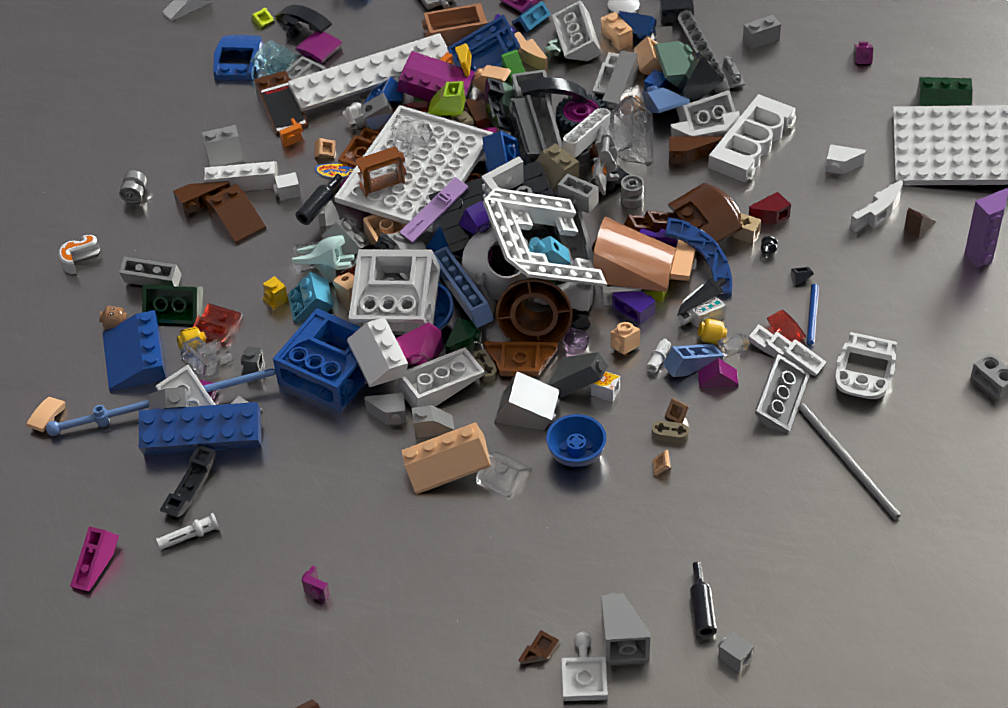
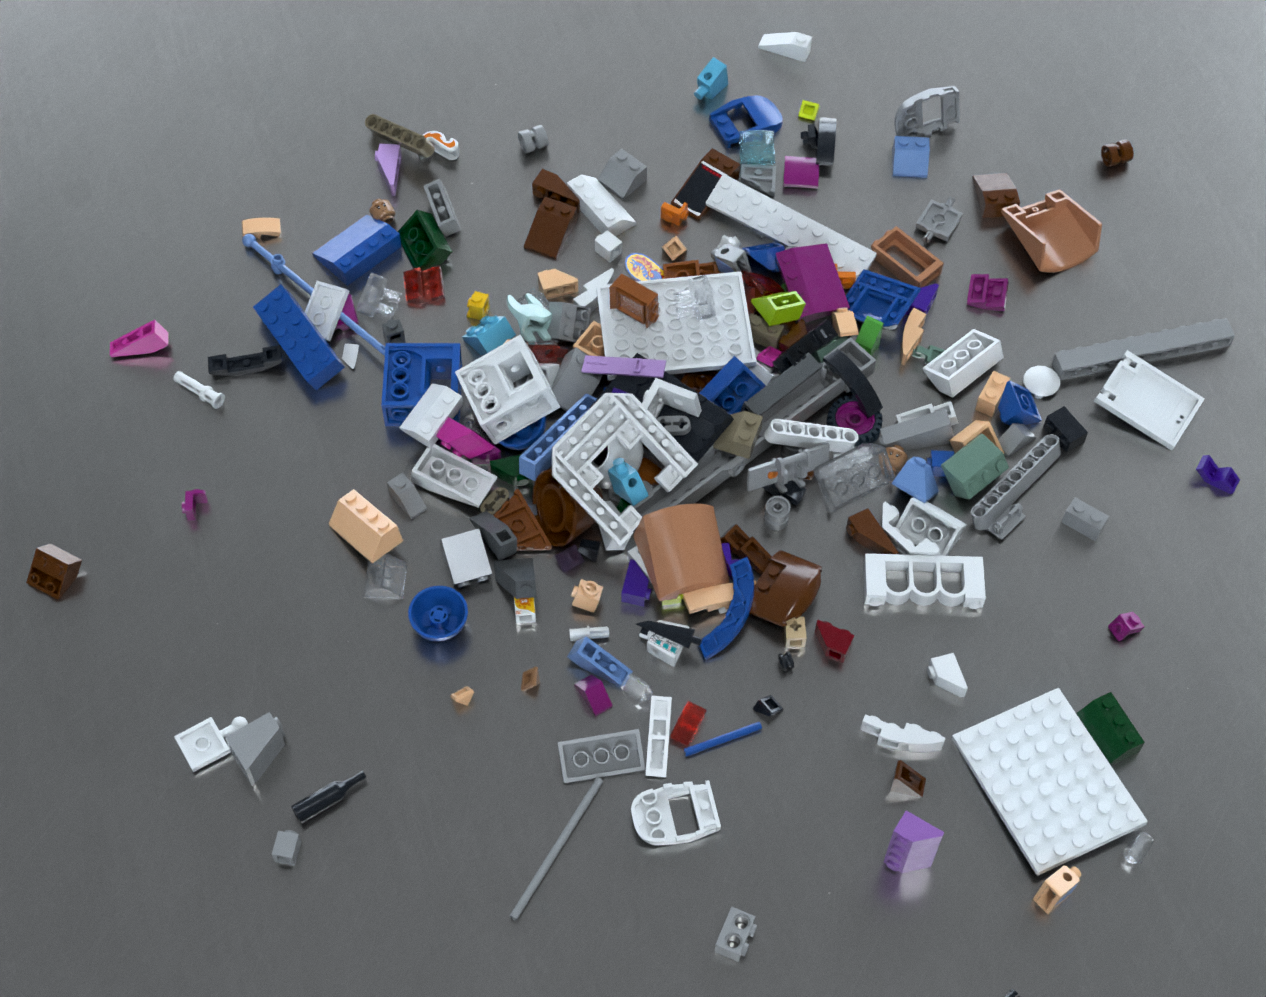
camera: 55 degrees right, 10 degrees up
light grey slope [149,387,189,410] -> none
yellow head [176,327,206,353] -> none
black piece [295,174,342,225] -> none
light grey slope [365,393,407,425] -> none
black slope [373,232,396,250] -> none
yellow slope [455,44,472,77] -> none
dark azure panel [511,1,551,32] -> none
reddish brown slope [518,630,560,664] -> none
light grey brick [558,173,599,213] -> none
dark tan beam [652,421,689,443] -> none
black slope [678,51,723,103] -> none
yellow head [697,318,727,345] -> none
none -> dark tan beam [365,114,435,158]
none -> lavender slope [375,144,401,196]
none -> dark grey slope [470,511,517,561]
none -> light nougat slope [537,269,578,300]
none -> medium azure torso [694,57,728,100]

